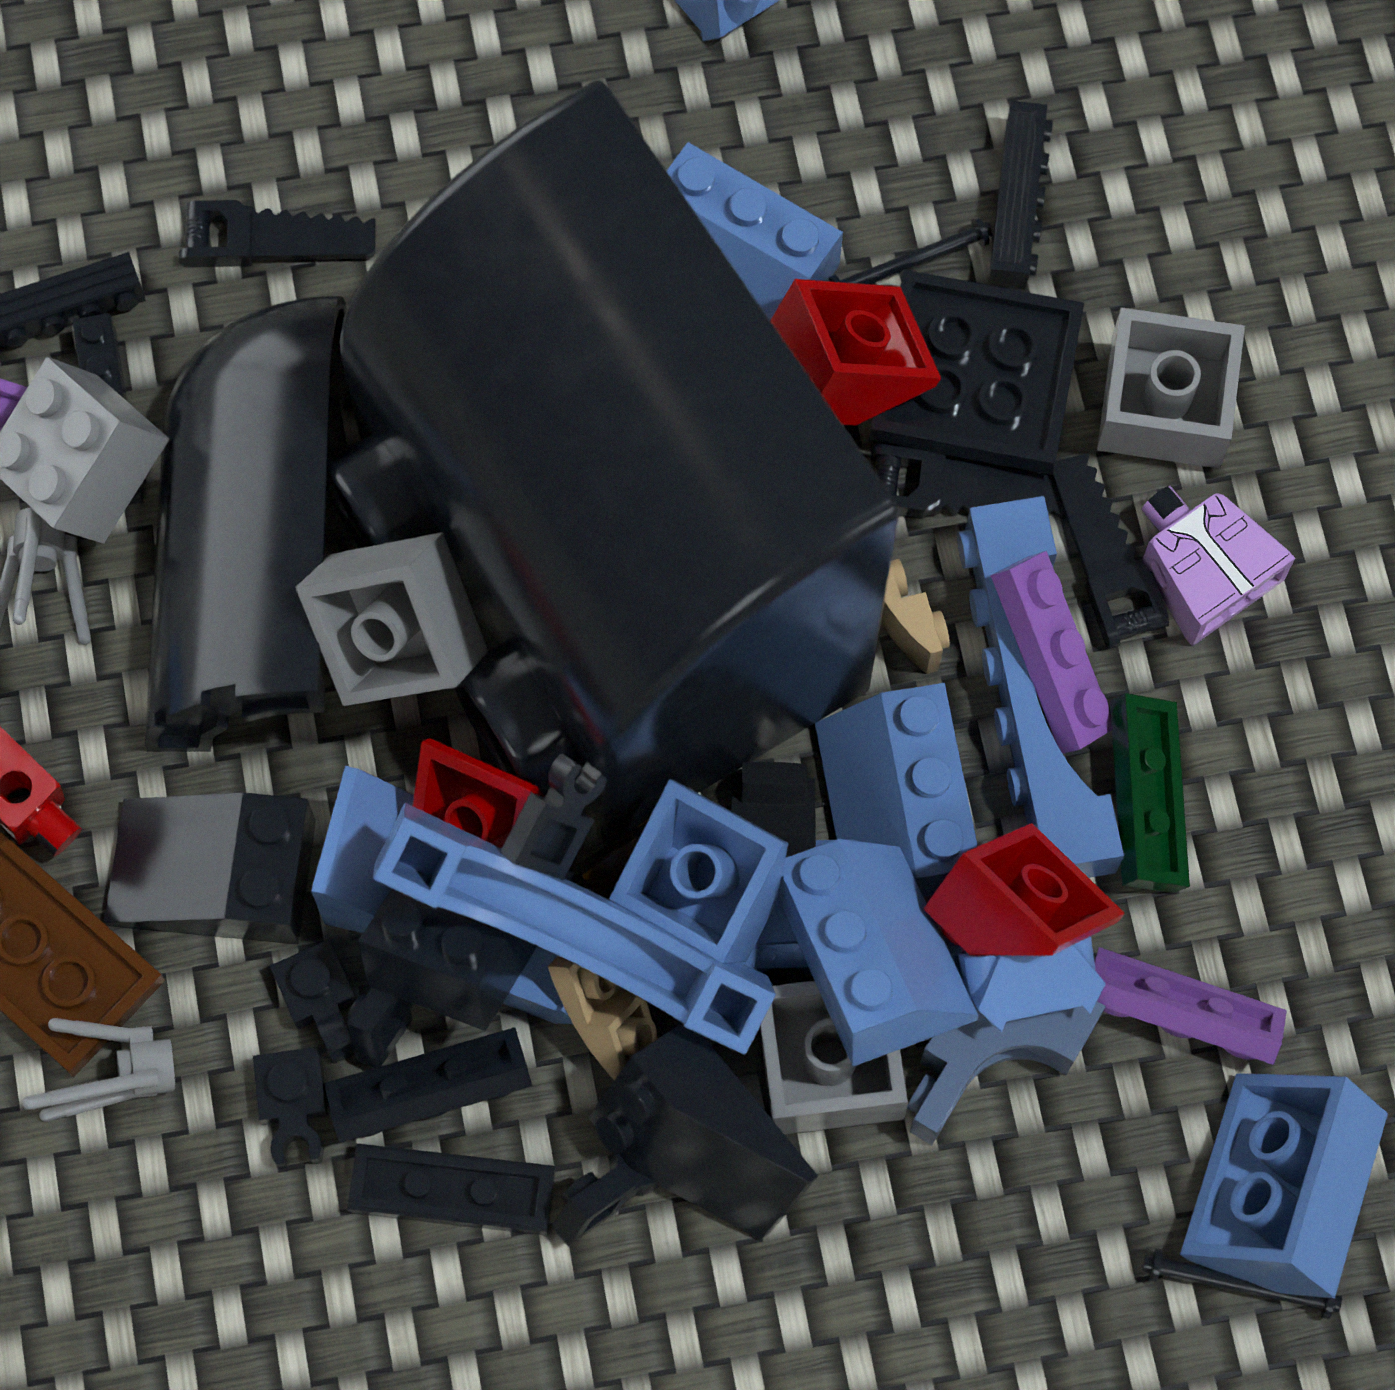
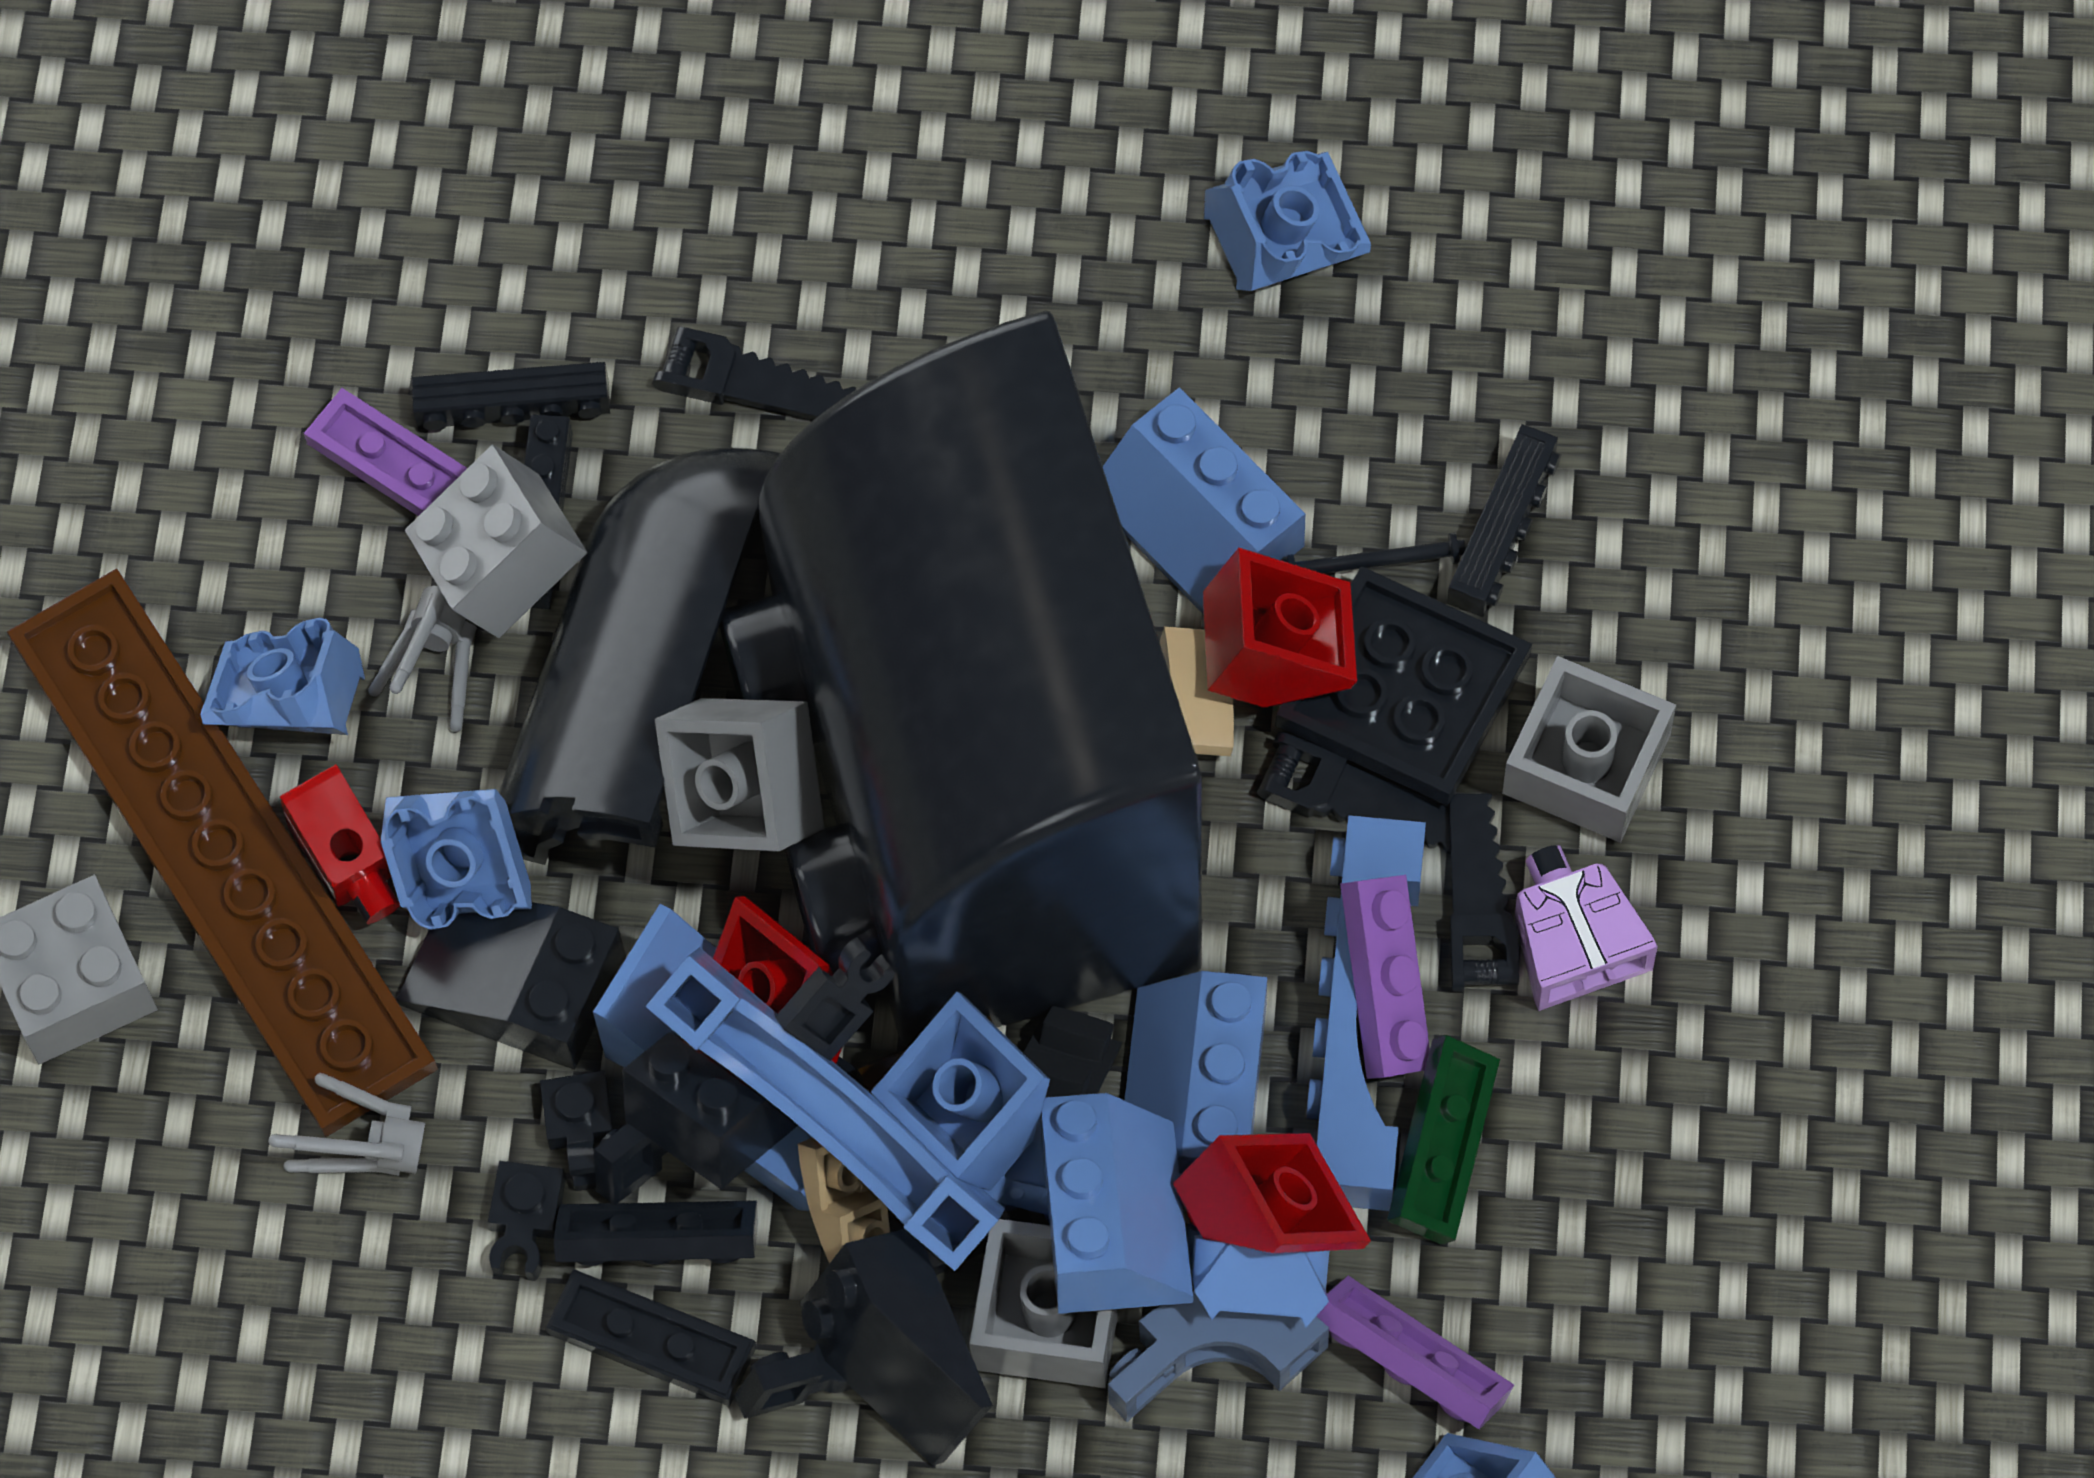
camera: 20 degrees right, 5 degrees down
tan slope [881,559,950,674] -> none
none -> medium blue slope [381,789,532,930]

